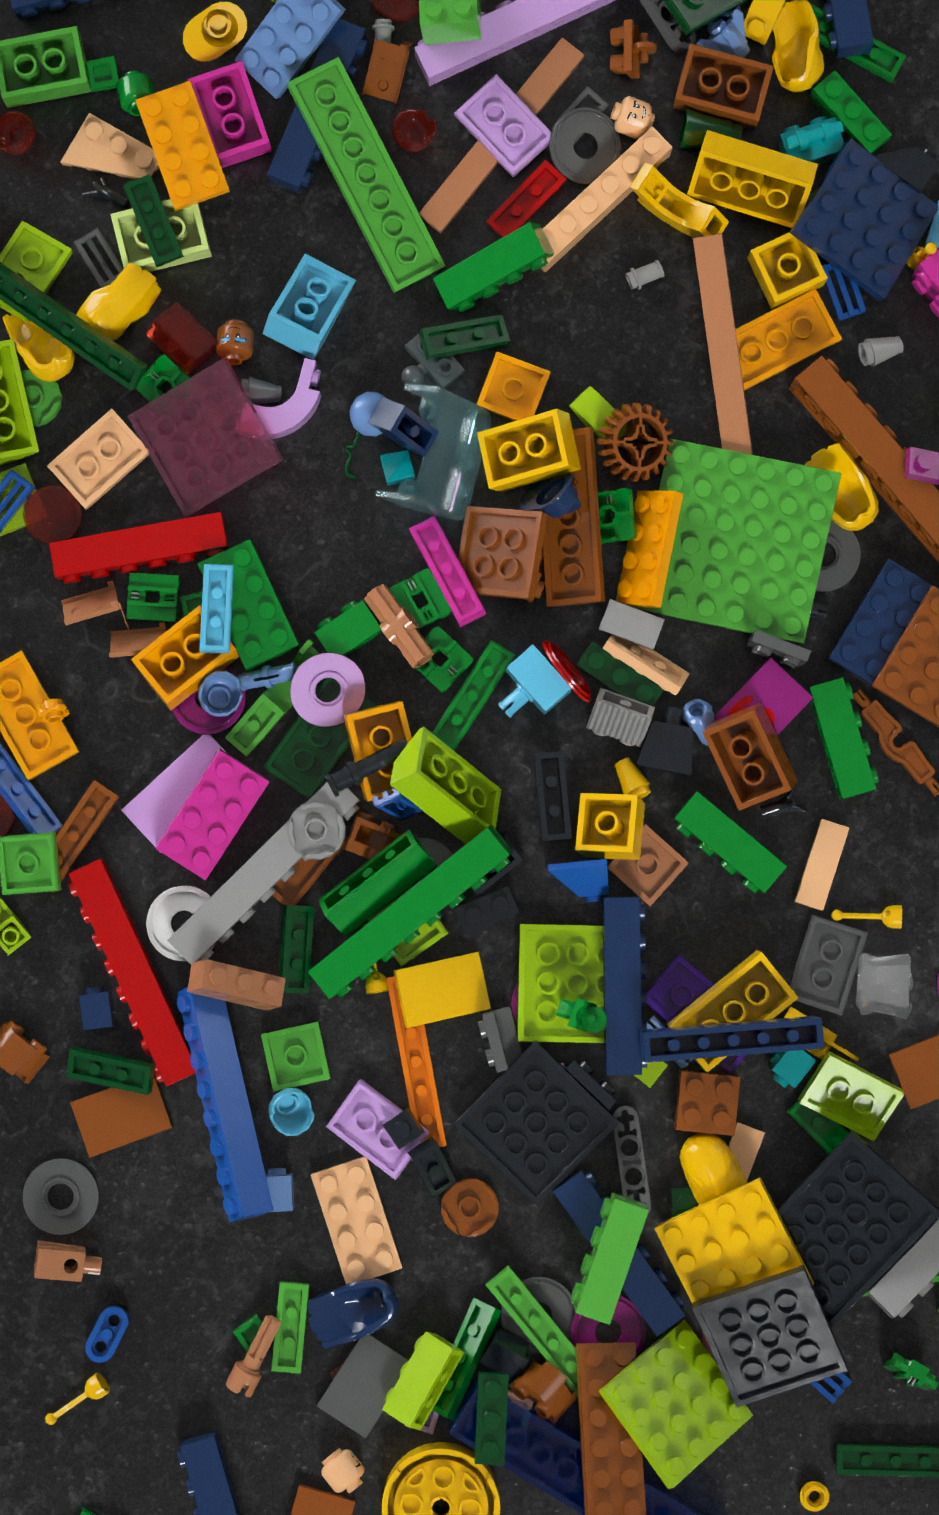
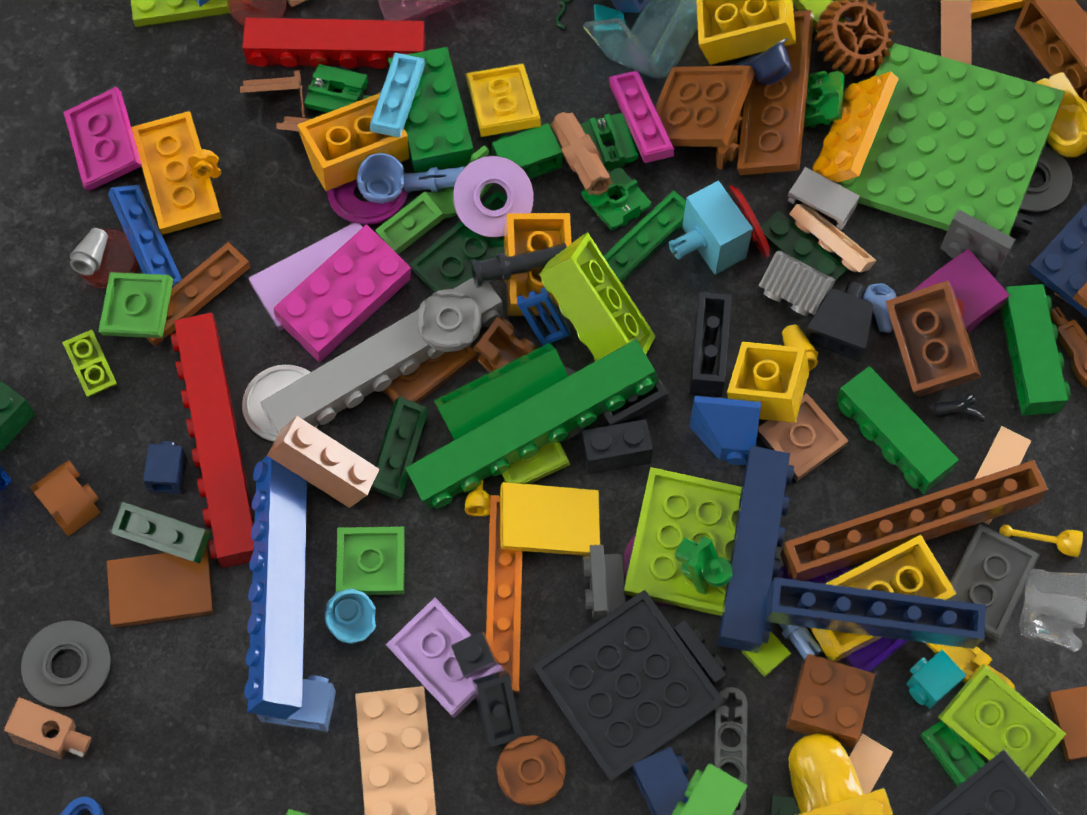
camera: 10 degrees right, 20 degrees down
none -> yellow tile [465,64,541,137]
none -> dark orange brick [780,460,1048,581]

